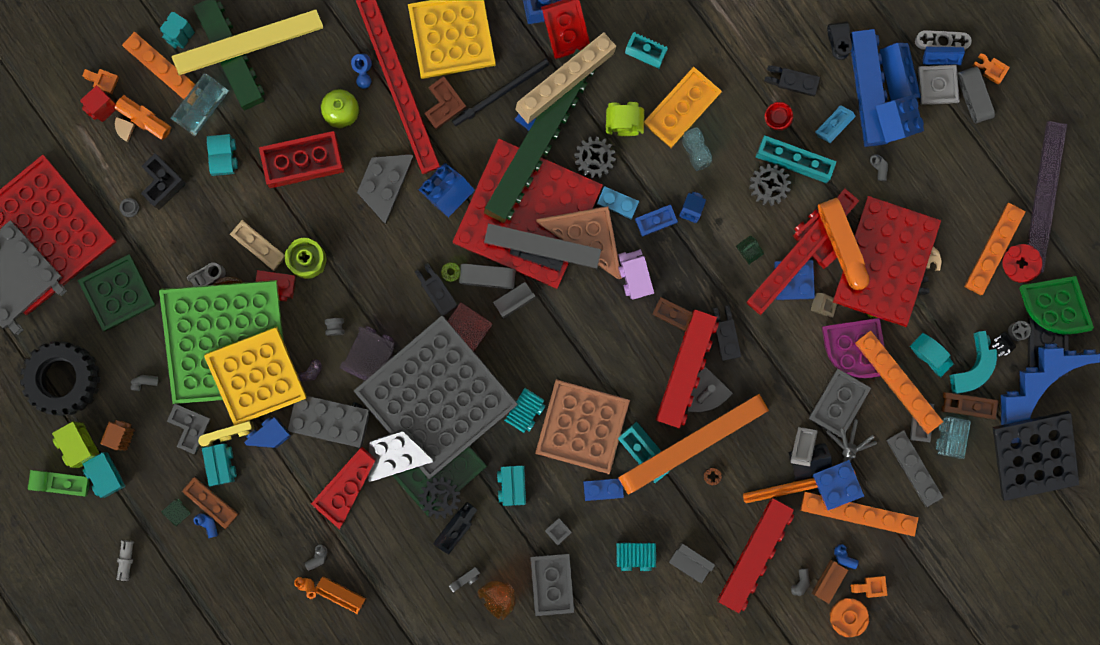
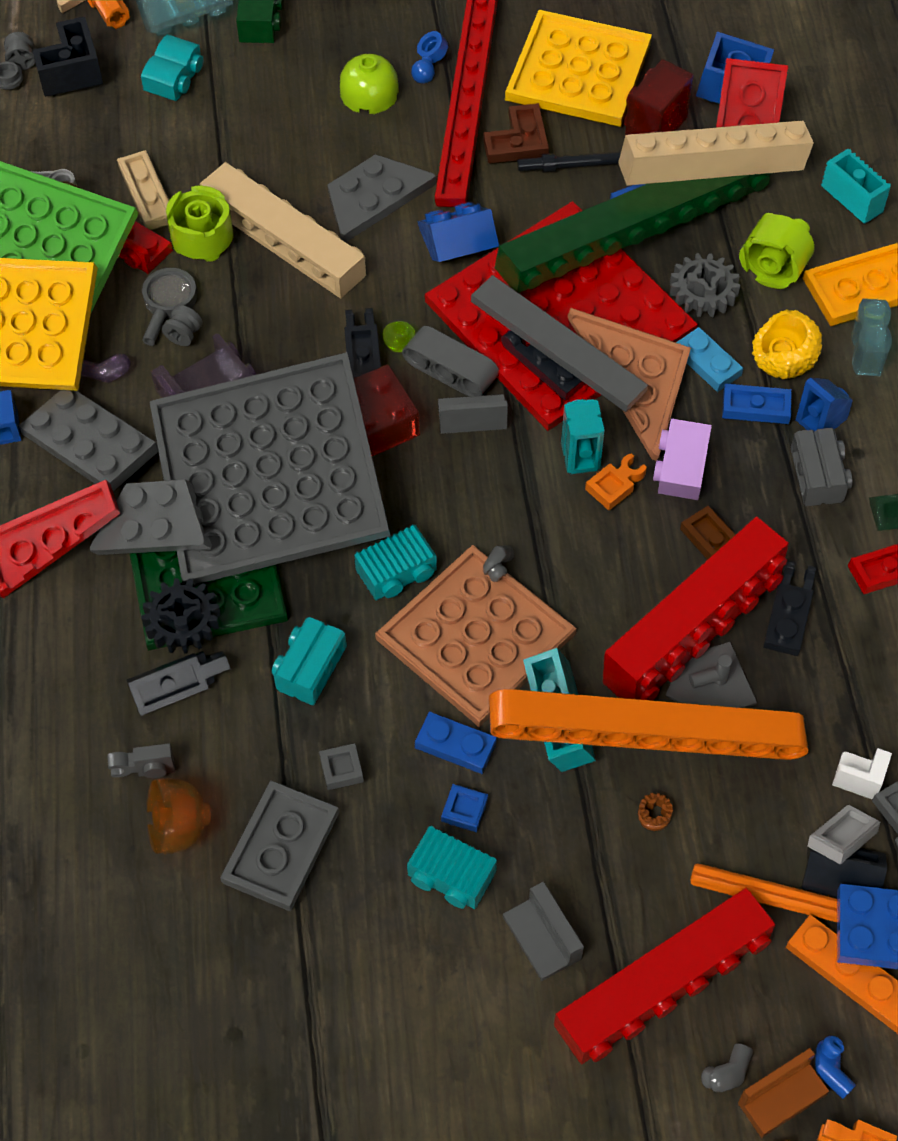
camera: 30 degrees right, 25 degrees down
red brick [259,131,344,188] -> none
none -> dark grey wheel [4,32,35,70]
none -> piece [142,268,198,346]
none -> tan brick [200,162,366,299]
none -> blue tile [441,784,488,833]
none -> dark grey arm [483,545,514,582]
none -> teal brick [561,399,605,474]
none -> orange plate [585,453,647,511]
none -> clear red brick [624,59,694,135]
none -> yellow hair [752,309,822,379]
none -> dark grey brick [790,428,852,506]
none -> white panel [832,748,892,799]

